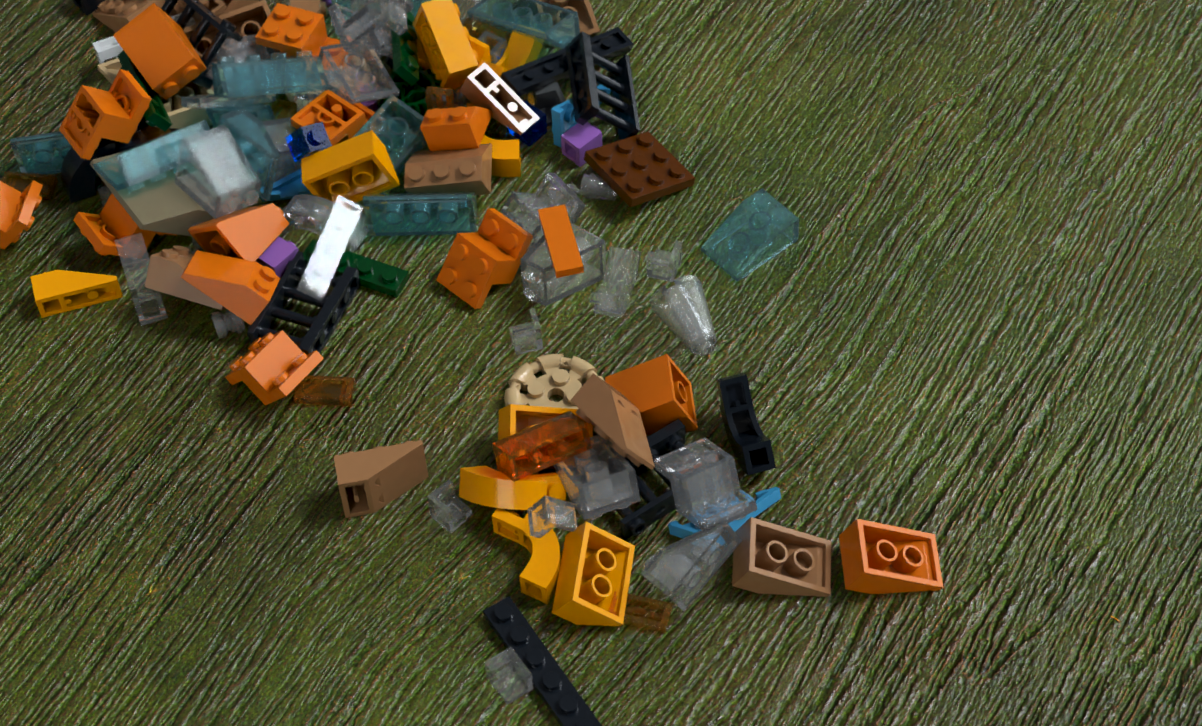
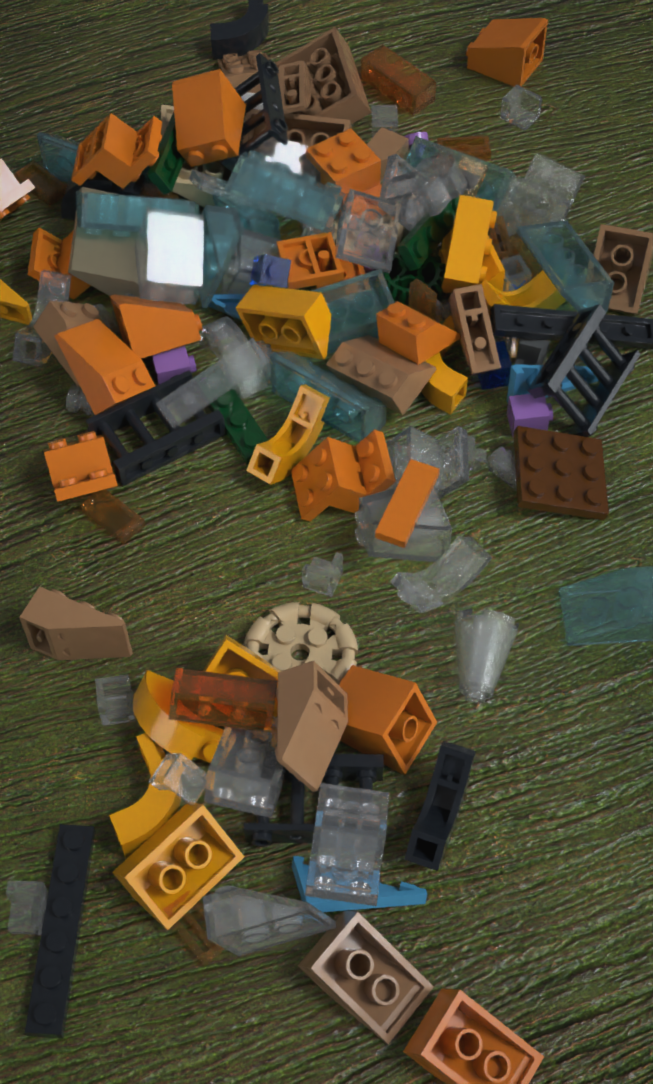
camera: 35 degrees right, 5 degrees up
clear panel [646,240,682,282] -> none
none -> light orange arch [246,384,330,485]

